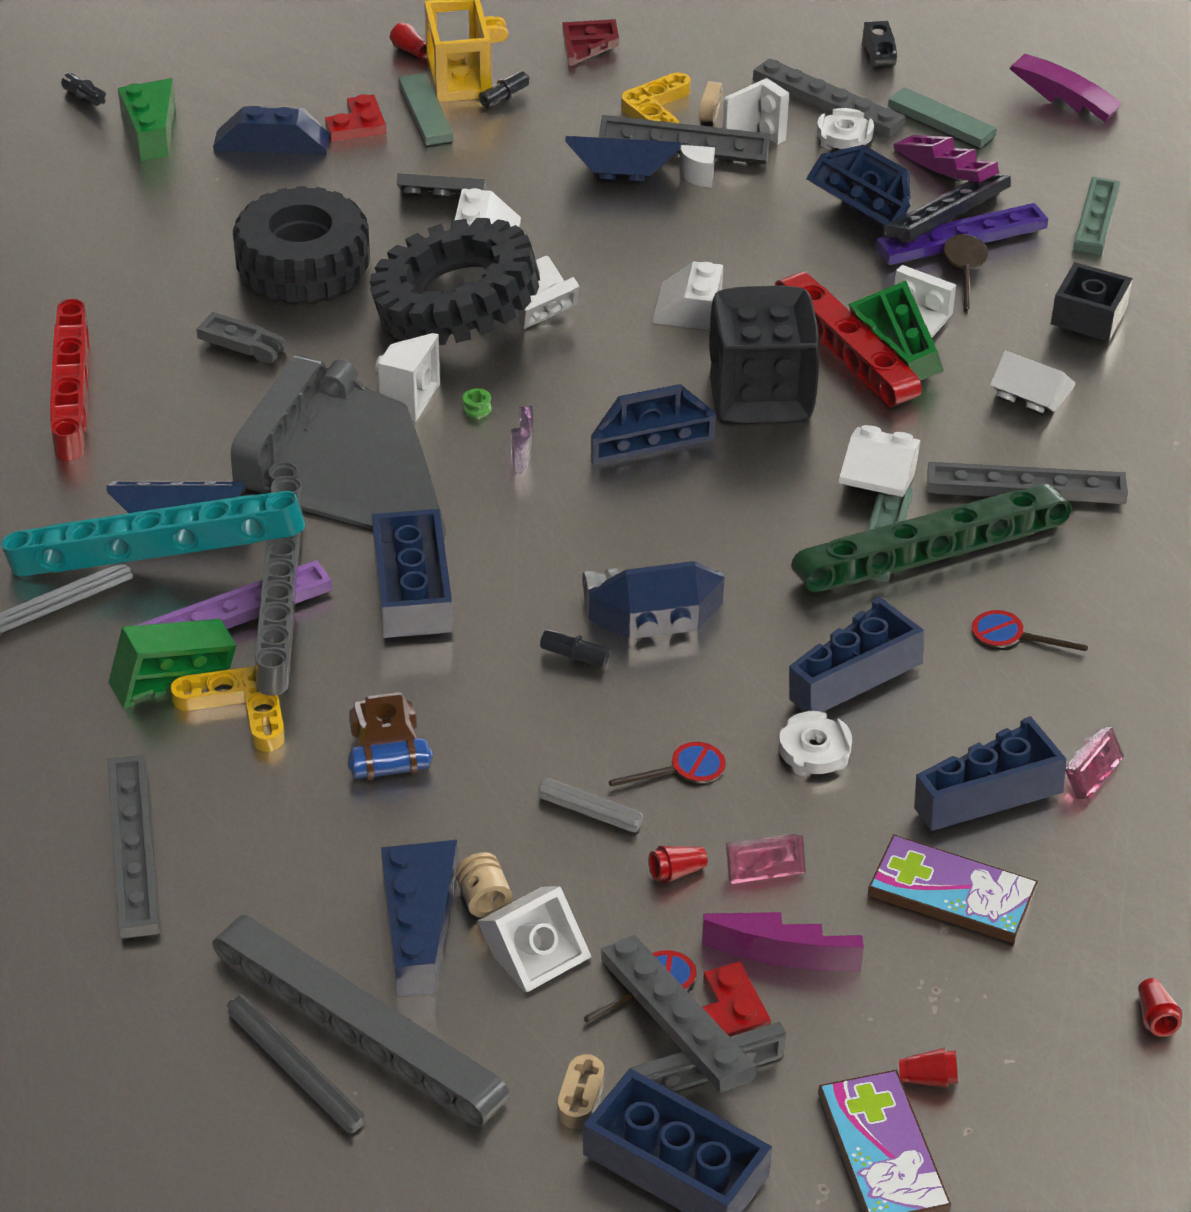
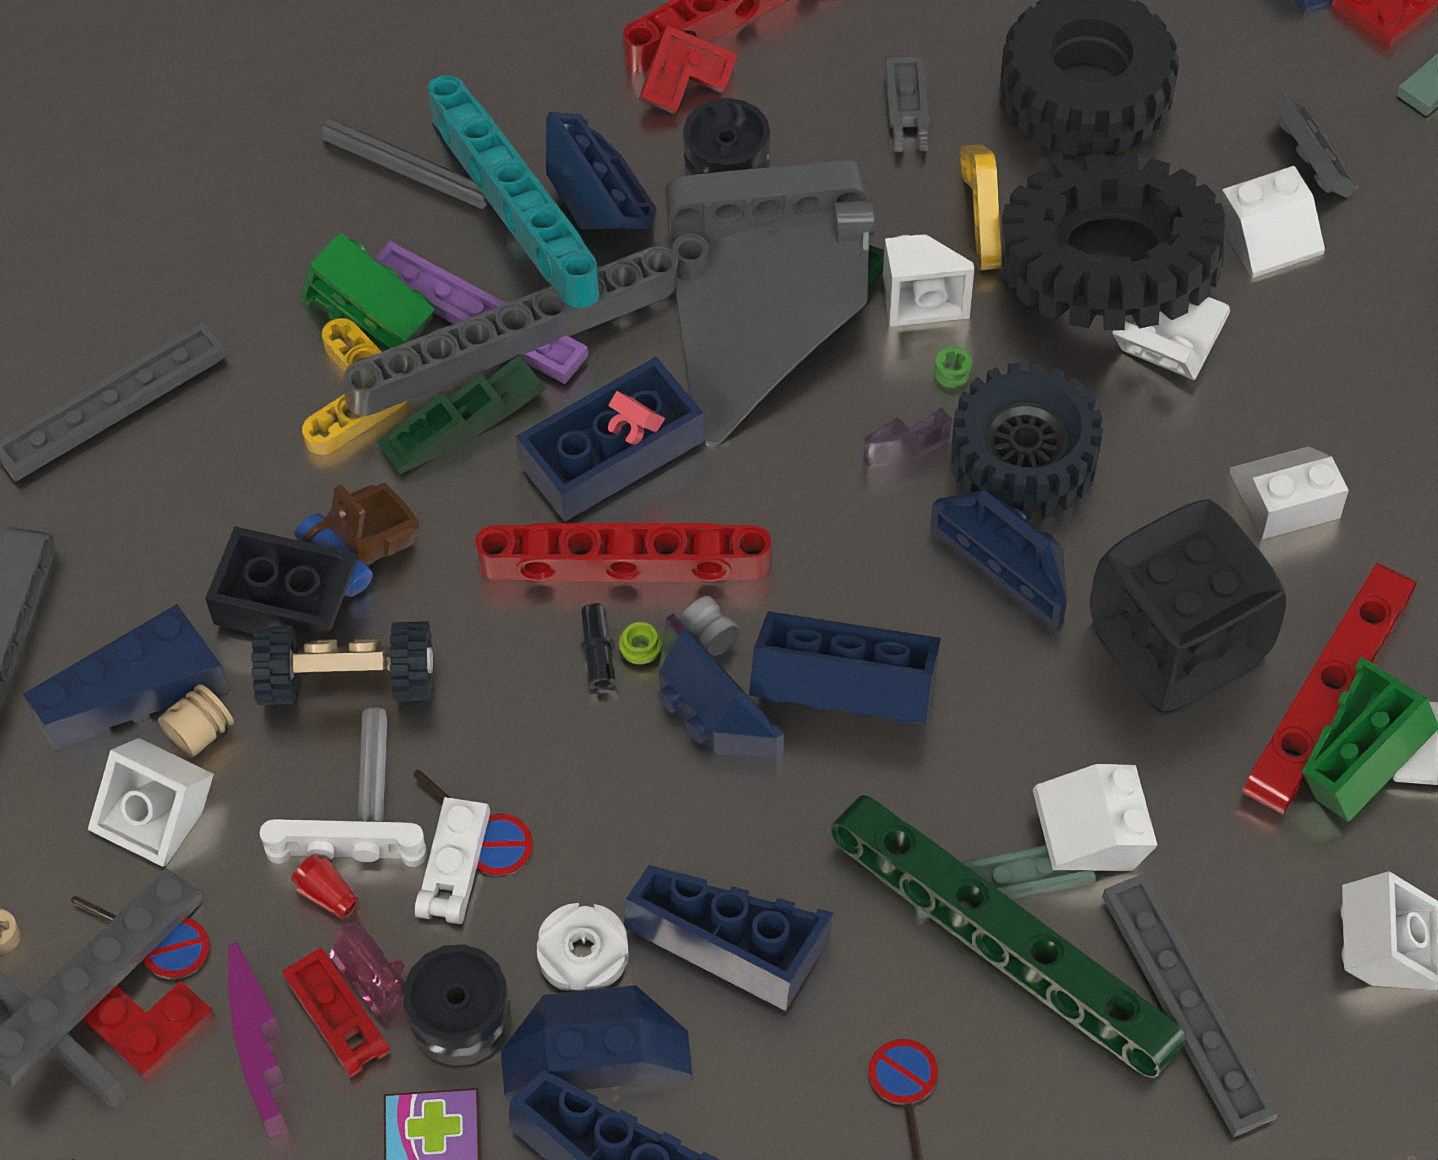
camera: 65 degrees right, 15 degrees up
none -> black slope [205,526,358,633]
none -> black plate [251,621,433,705]
none -> white plate [260,819,428,867]
none -> red plate [281,947,391,1078]
none -> dark green slope [377,354,546,474]
none -> black wheel [404,944,511,1066]
none -> white plate [415,797,491,924]
none -> red beam [475,523,772,582]
none -> dark blue wedge [501,985,693,1098]
none -> coral tile [608,391,665,445]
none -> lime plate [619,622,662,664]
none -> red plate [638,25,737,114]
none -> black wheel [683,98,770,175]
none -> dark blue brick [749,611,941,724]
none -> black wheel [951,363,1103,520]
none -> yellow beam [960,144,1001,271]

